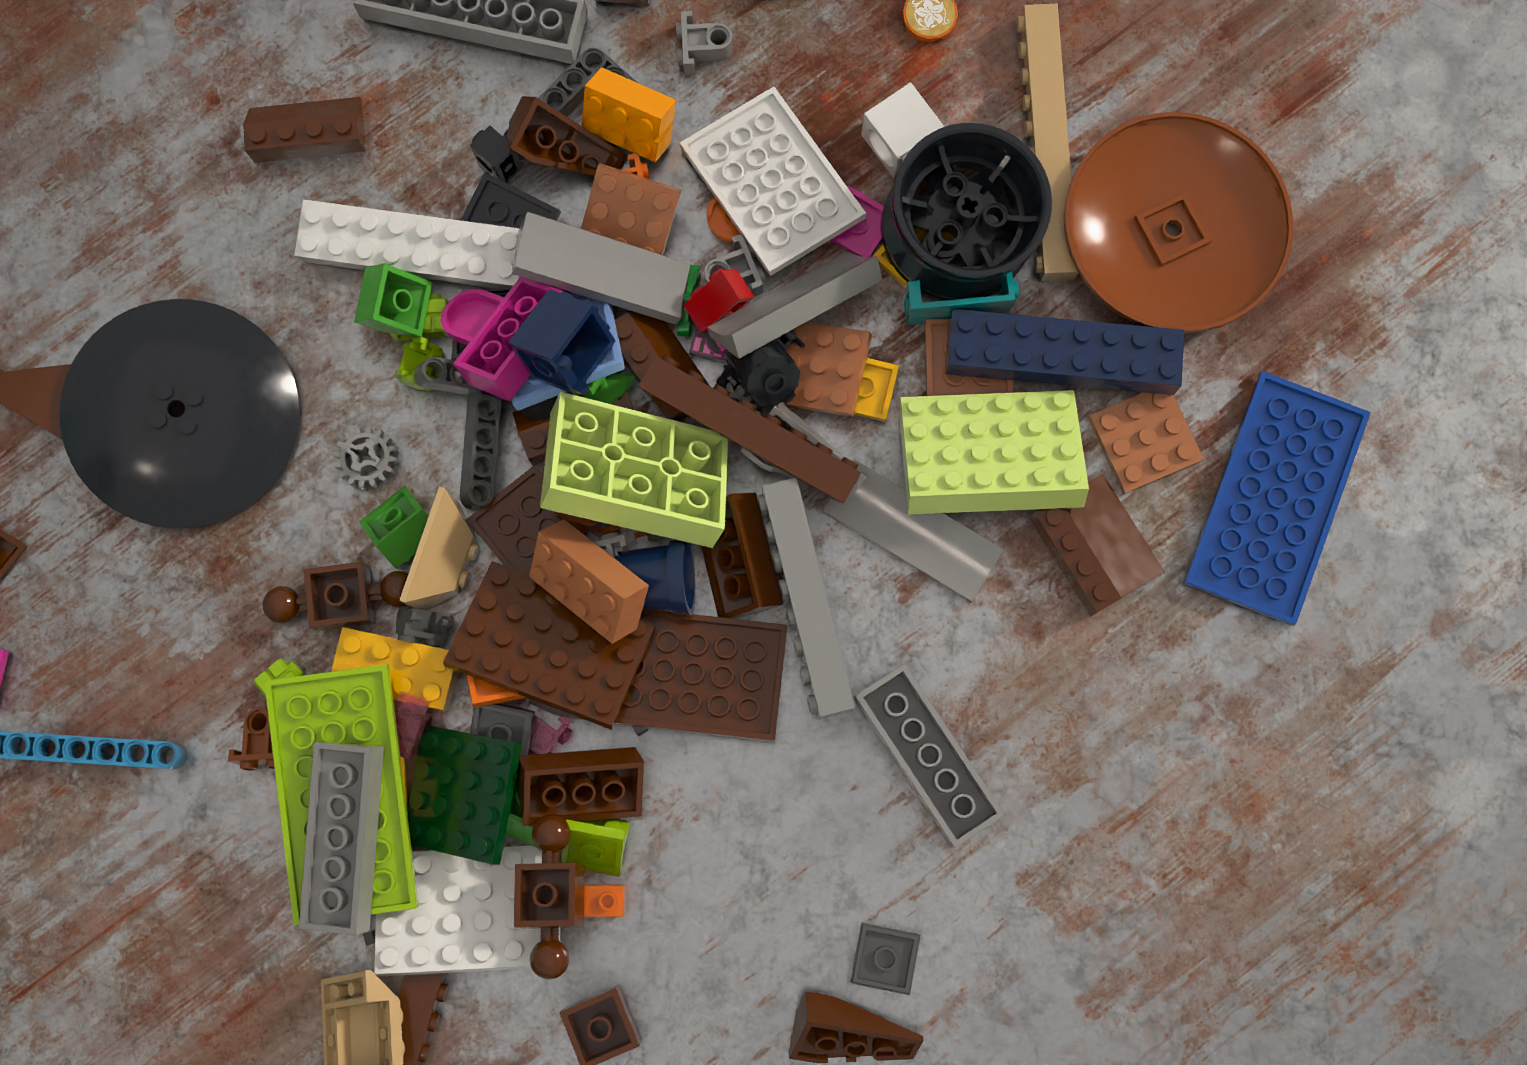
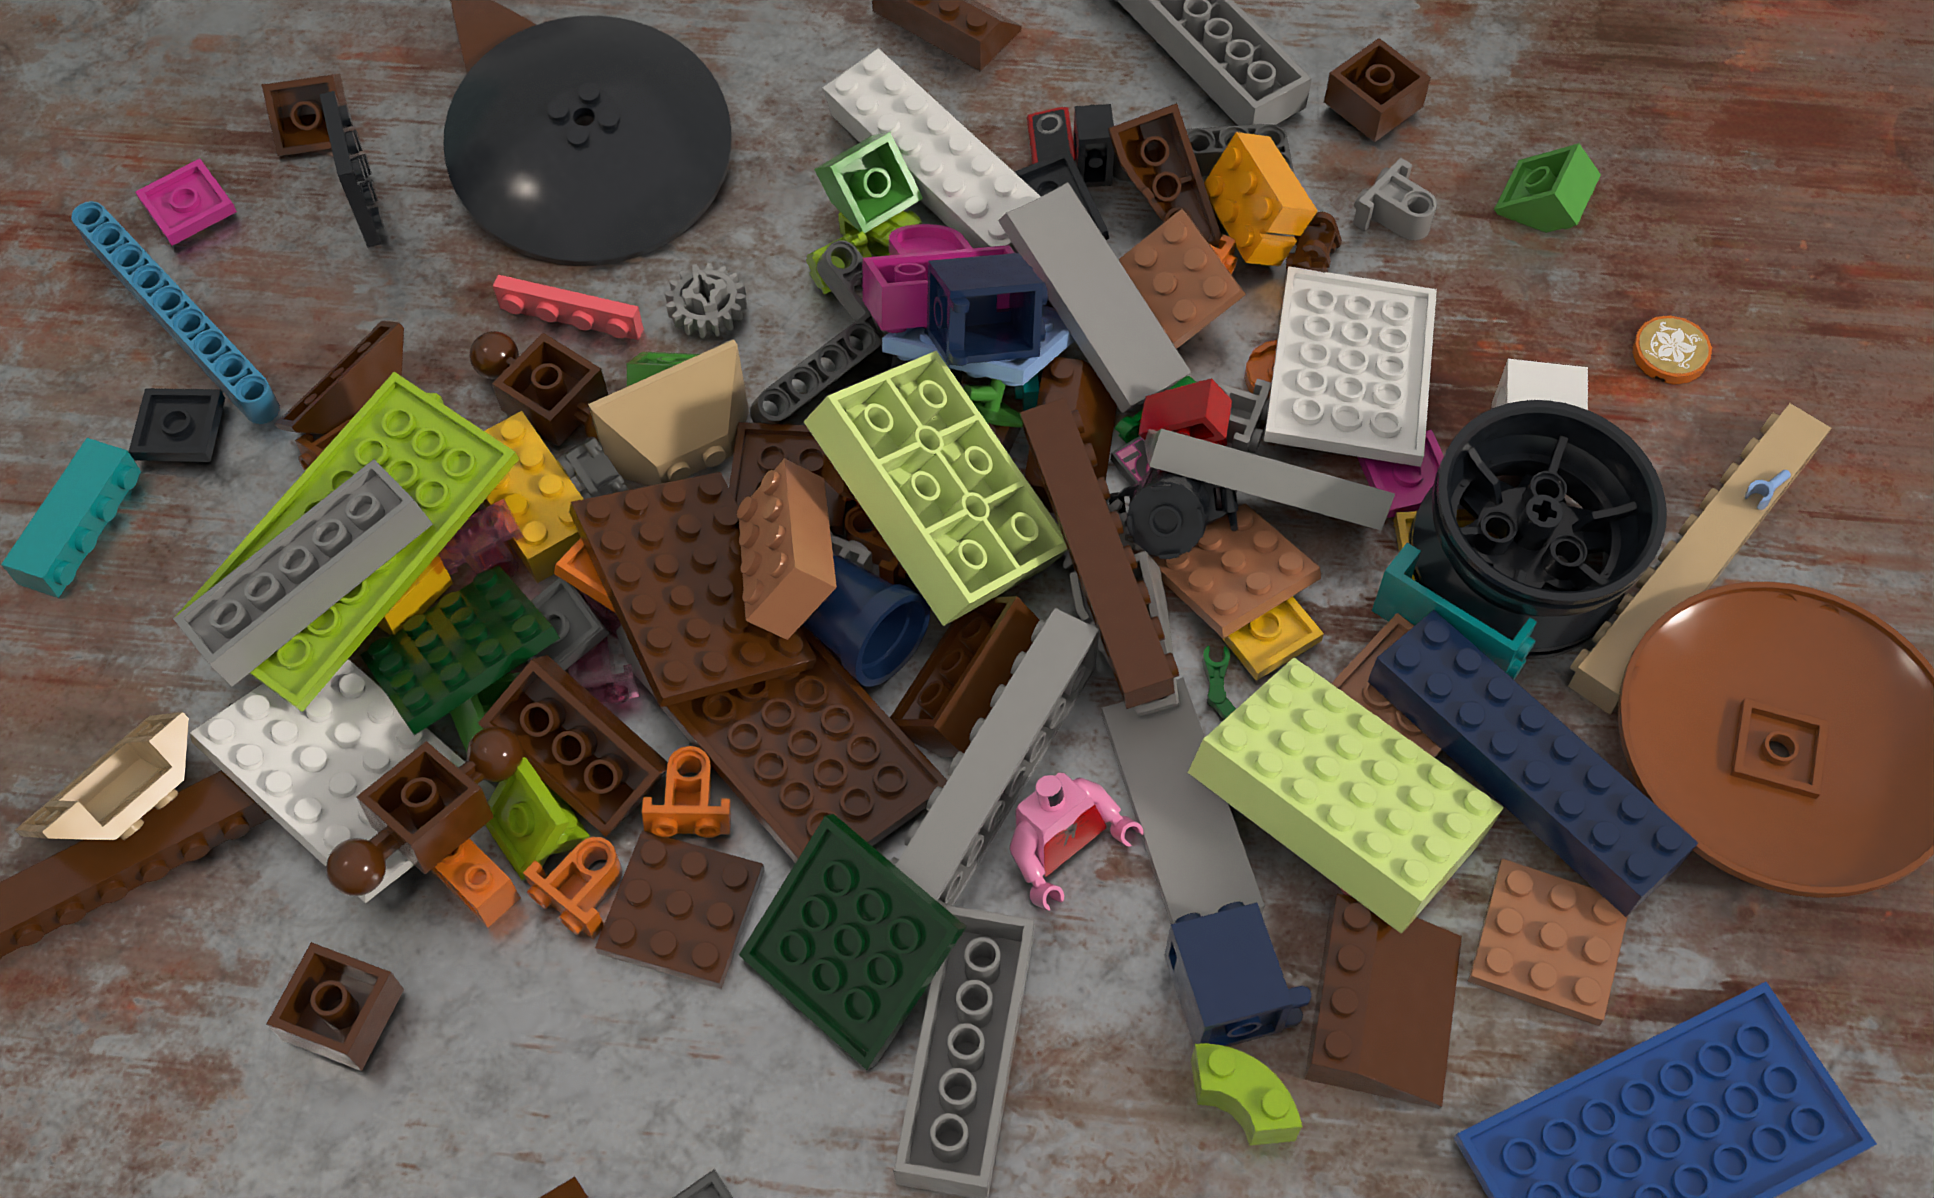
camera: 45 degrees right, 20 degrees down
none -> teal brick [1,438,141,598]
none -> black plate [128,388,225,462]
none -> reddish brown wedge [274,321,404,434]
none -> black plate [320,91,385,248]
none -> coral plate [493,275,644,341]
none -> orange pin [523,837,623,940]
none -> reddish brown plate [595,830,765,989]
none -> orange pin [642,746,731,838]
none -> dark green plate [739,814,967,1070]
none -> bright pink torso [1010,773,1143,911]
none -> slope [1027,107,1076,164]
none -> dark blue container [1164,902,1312,1047]
none -> lime brick [1191,1044,1302,1146]
none -> green piece [1202,646,1236,720]
none -> reddish brown piece [1286,212,1342,273]
none -> light blue hand [1745,470,1791,510]

